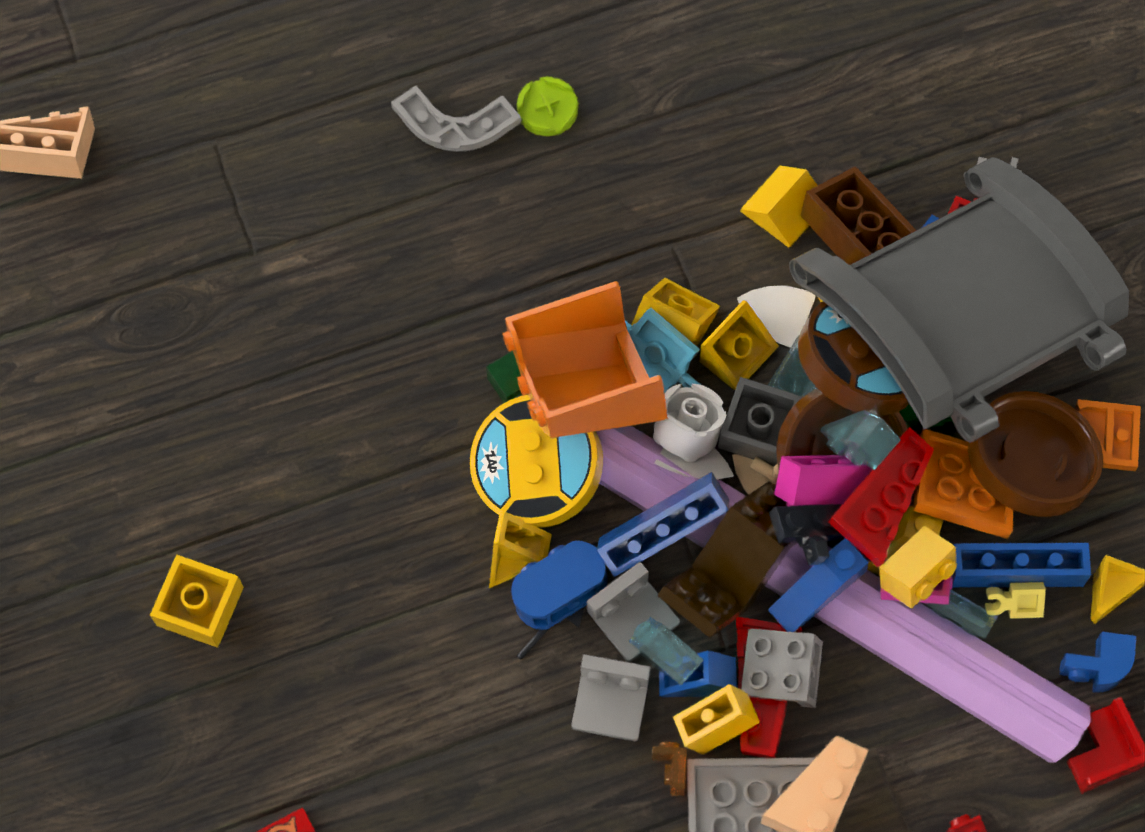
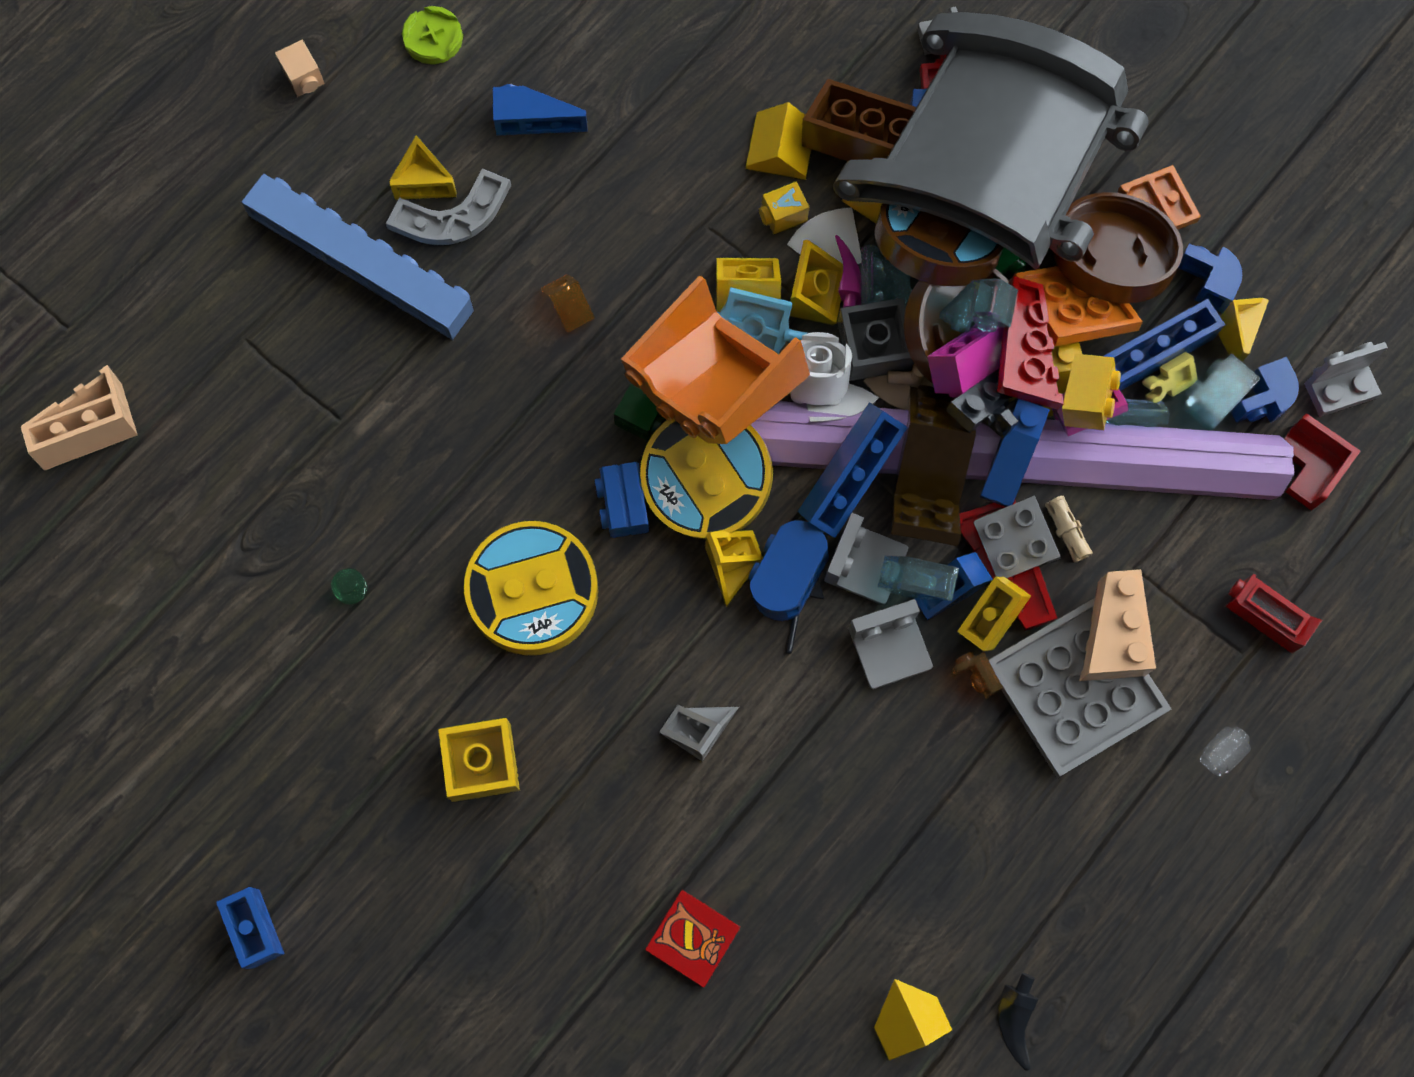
camera: 35 degrees left, 5 degrees up
lime tile [516,77,578,137] -> none
none -> medium blue brick [242,174,474,340]
none -> clear green wheel [331,568,368,604]
none -> yellow slope [390,135,457,200]
none -> brick [464,521,598,655]
none -> blue slope [493,84,588,135]
none -> clear orange bracket [541,274,595,332]
none -> blue brick [595,462,649,538]
none -> light grey slope [660,705,739,762]
none -> yellow brick [759,181,810,234]
none -> dark pink bar [835,235,865,308]
none -> tan pin [1045,496,1093,563]
none -> brick [1178,243,1242,313]
none -> clear light blue brick [1182,353,1261,431]

